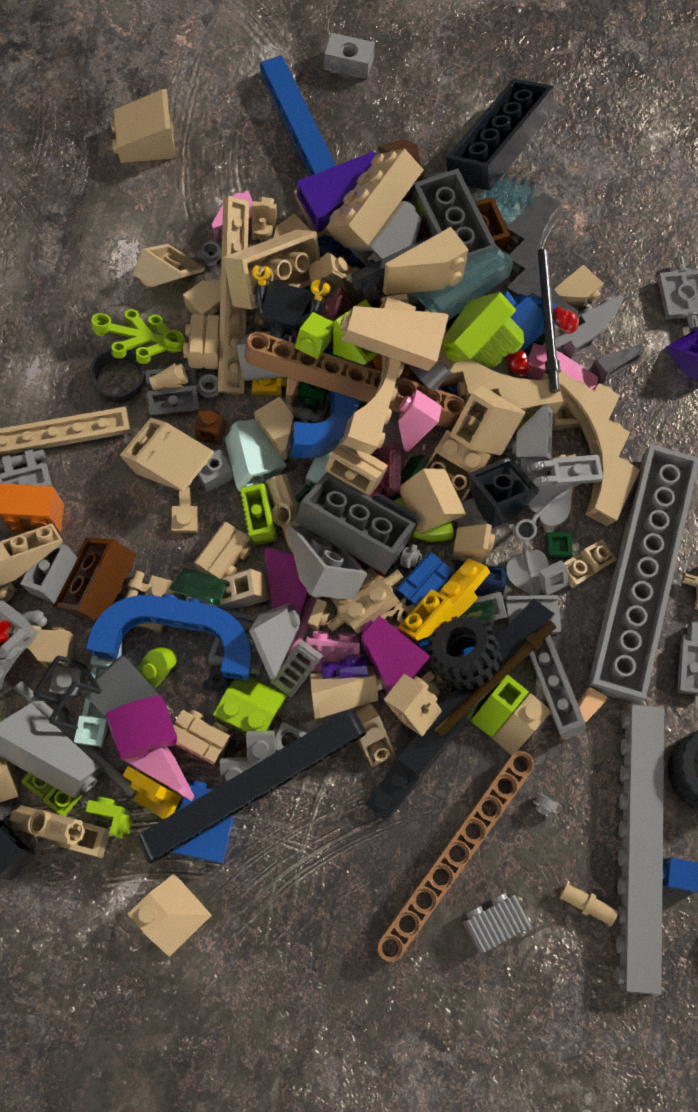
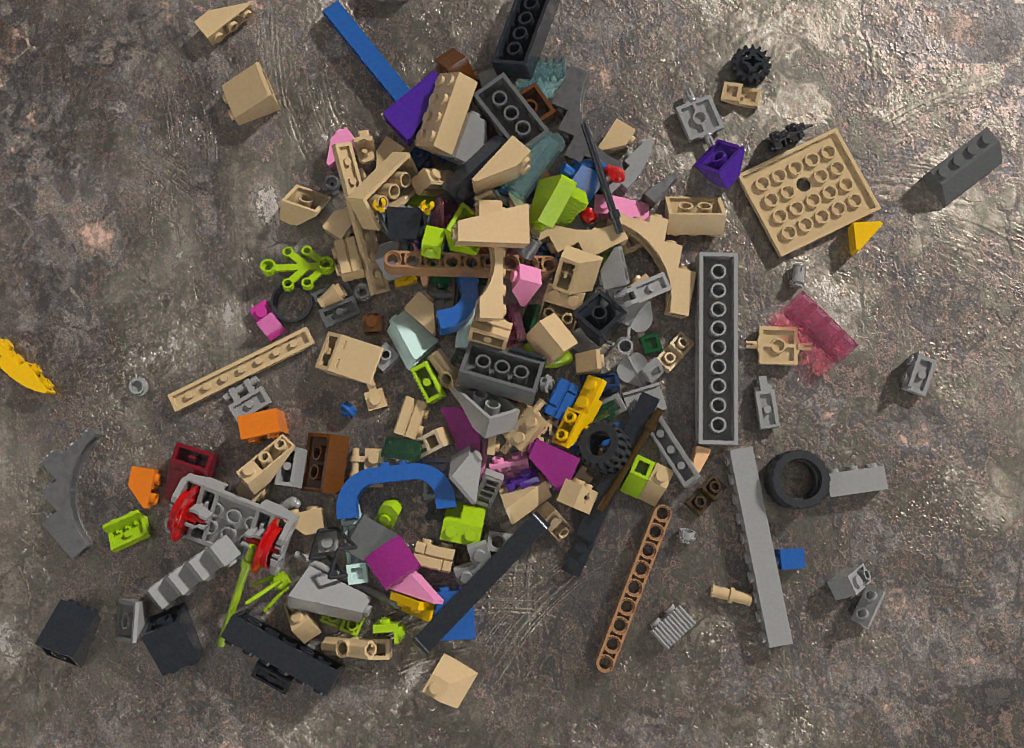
camera: 10 degrees left, 10 degrees up
none -> tan slope [194,2,255,46]
none -> dark pink slope [249,300,287,342]
none -> blue plate [339,401,357,419]
none -> tan slope [665,196,727,236]
none -> dark brown slope [684,474,727,517]

